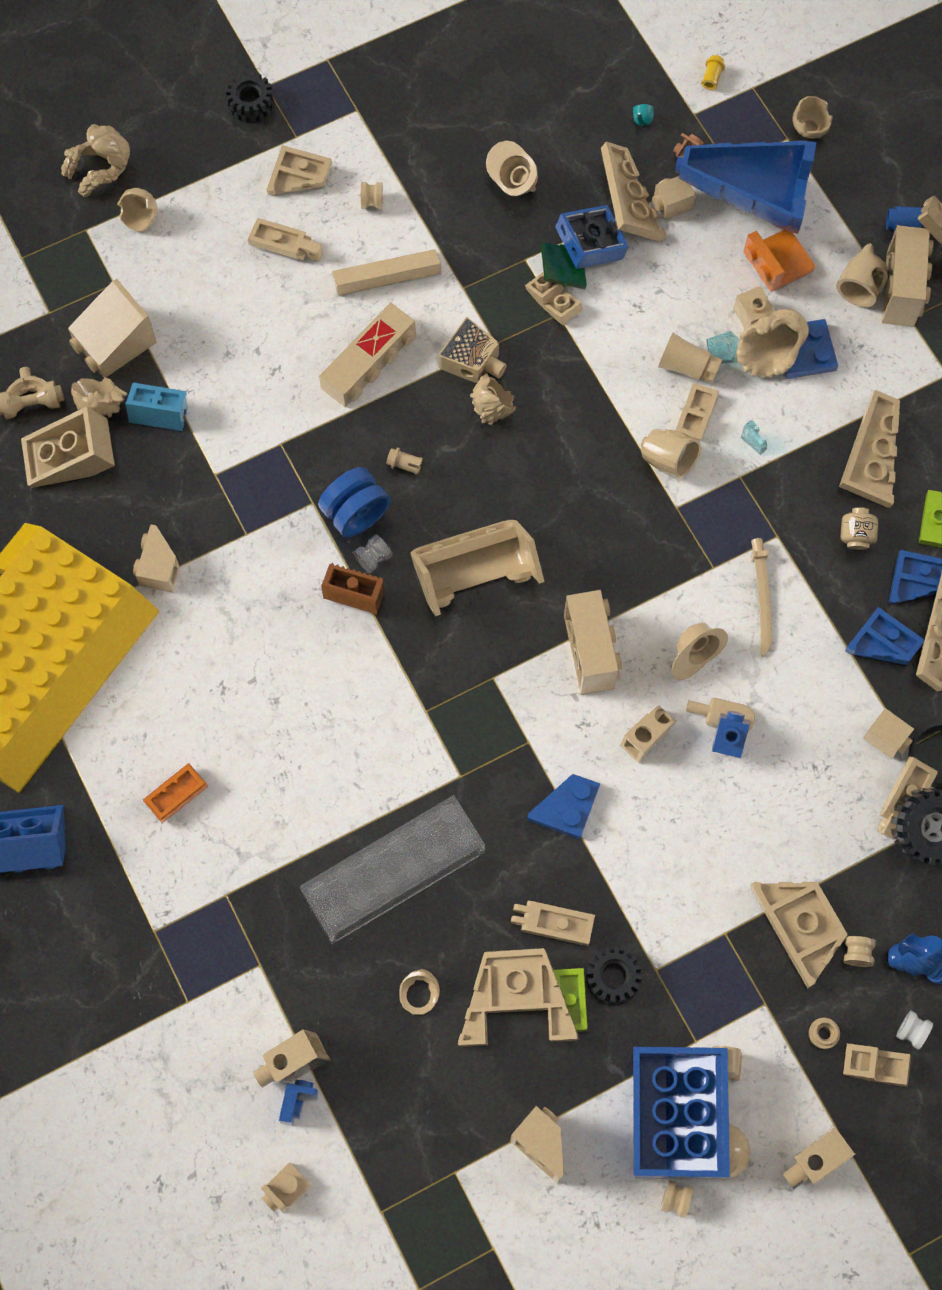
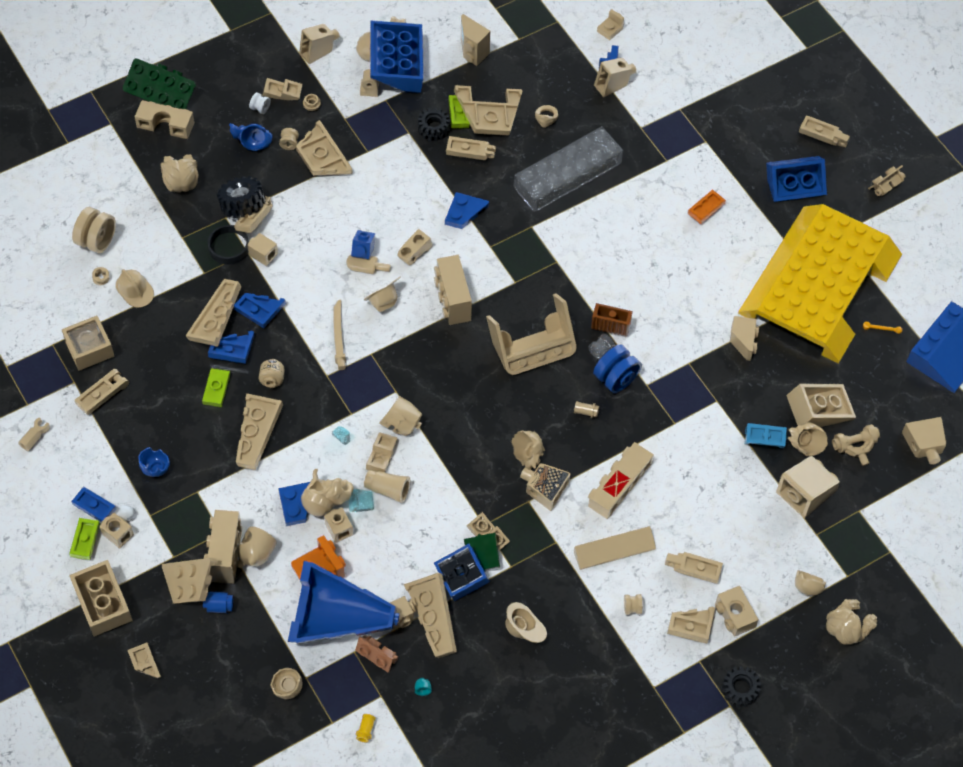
camera: 175 degrees right, 10 degrees down
none -> tan brick [715,585,759,637]

